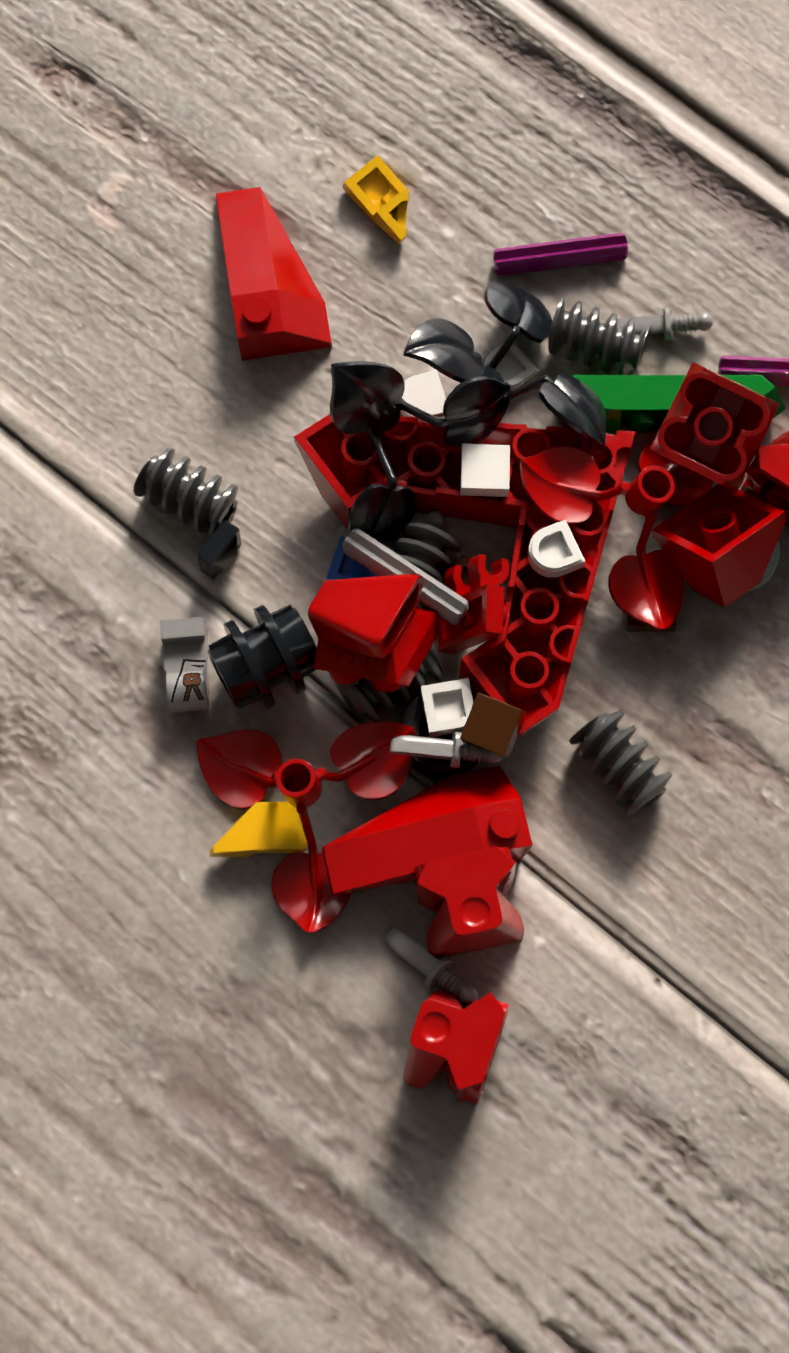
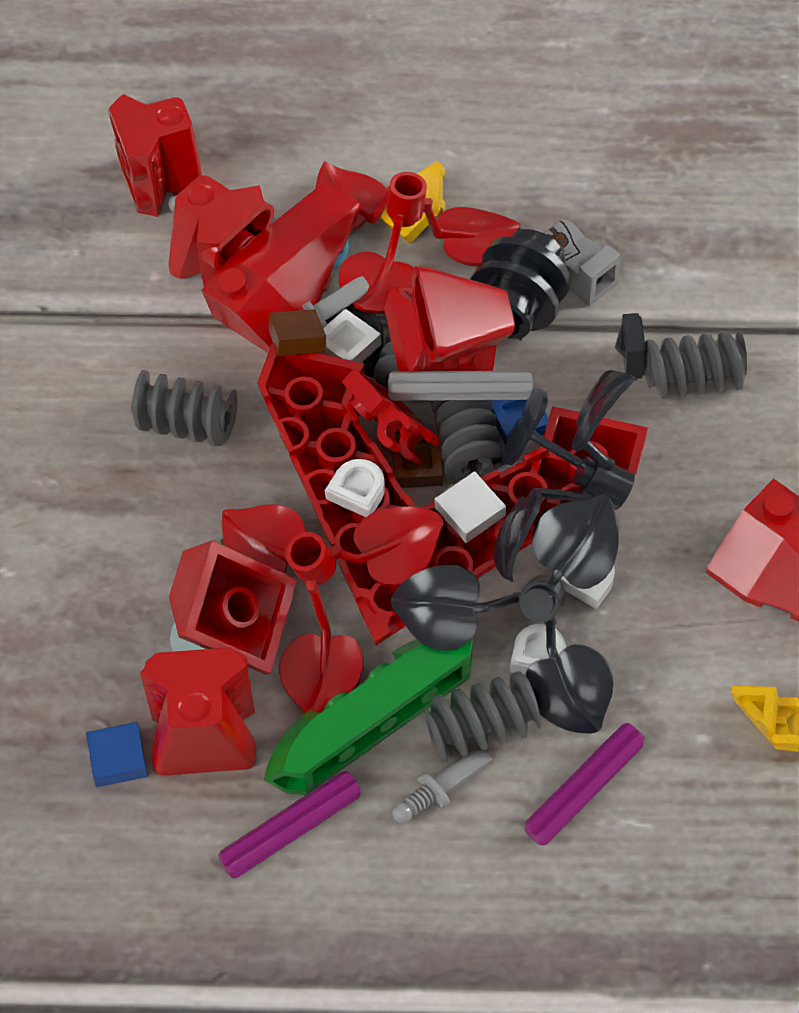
camera: 140 degrees right, 15 degrees down
red piece [650,362,780,491] -> none

